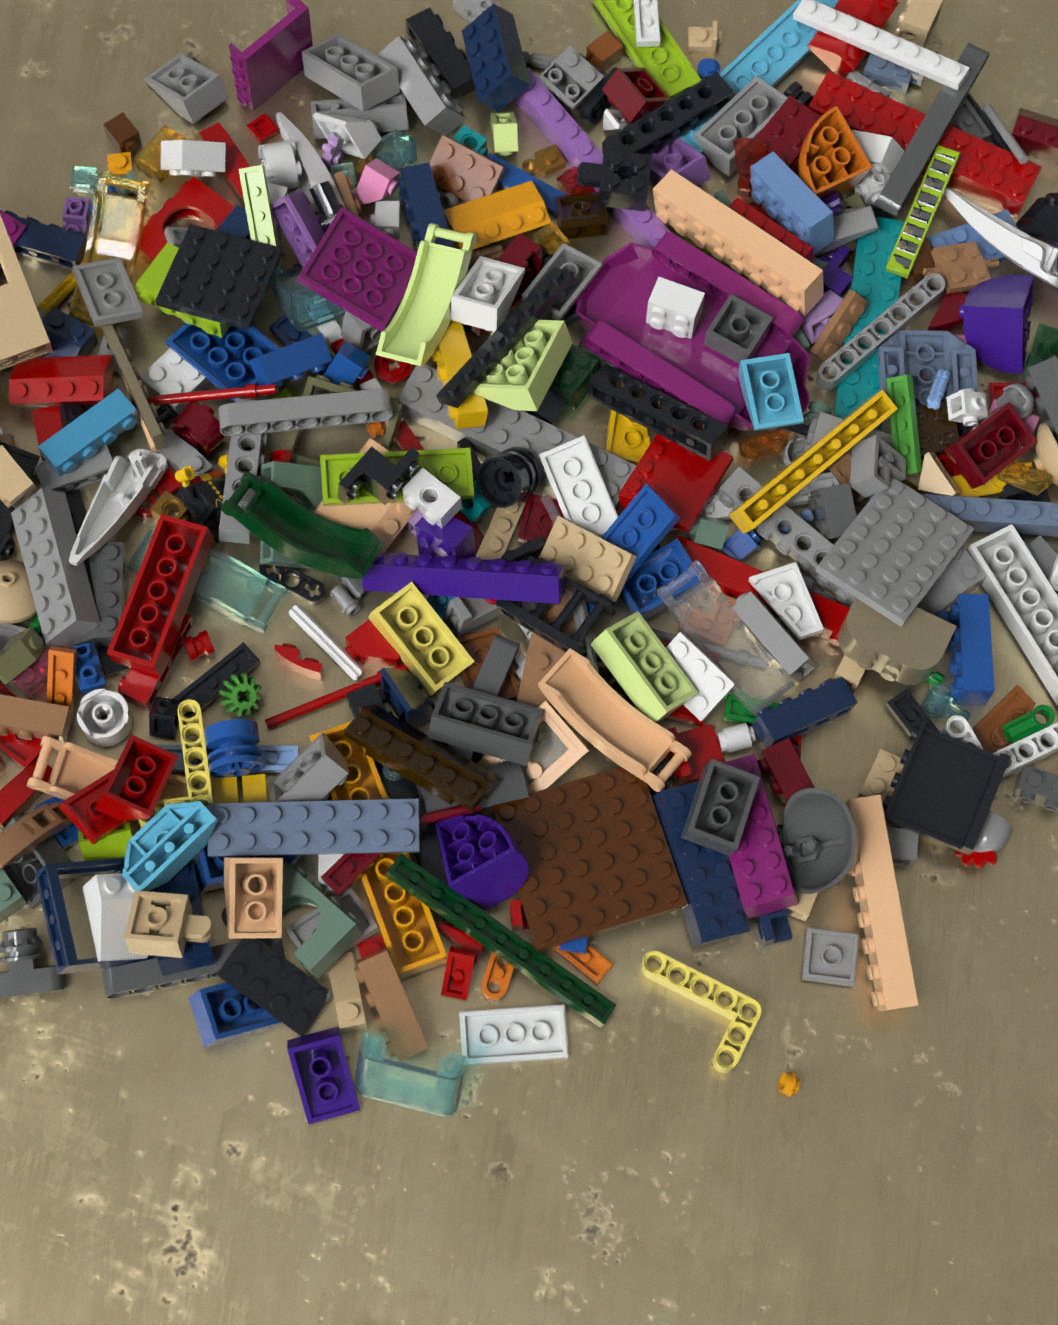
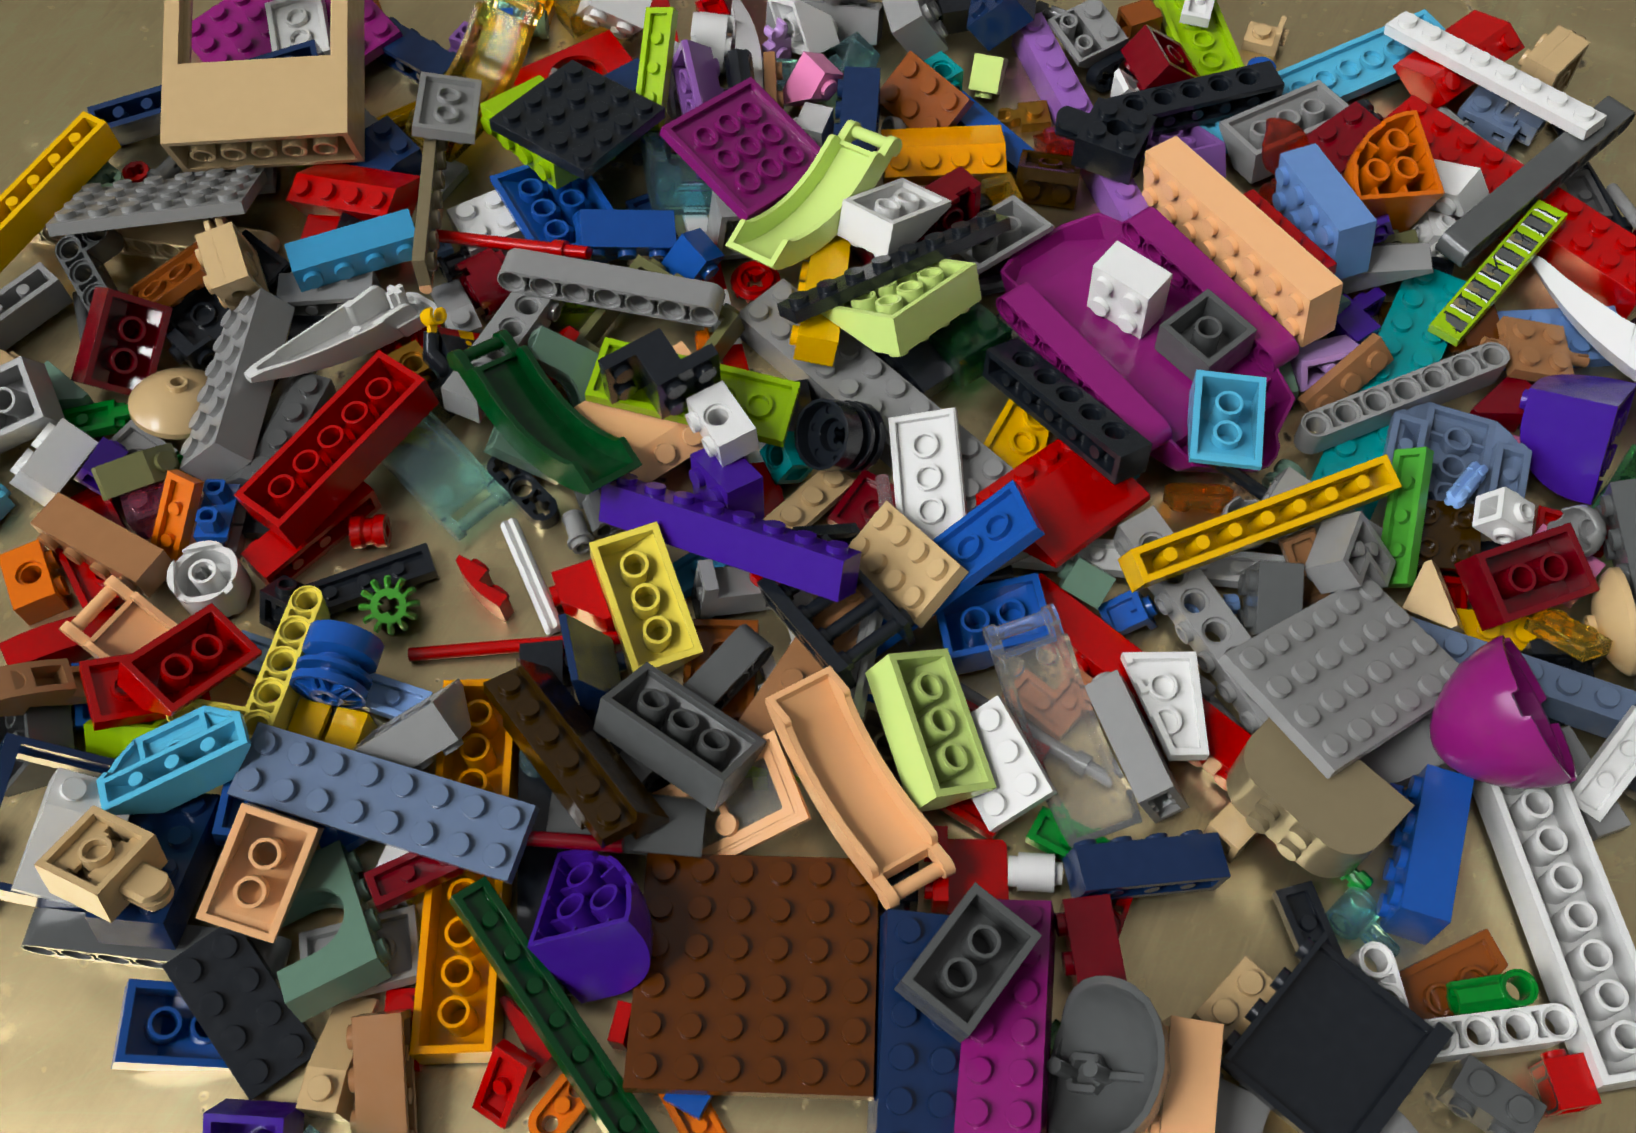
camera: 25 degrees right, 10 degrees down
none -> magenta piece [1429,635,1577,790]

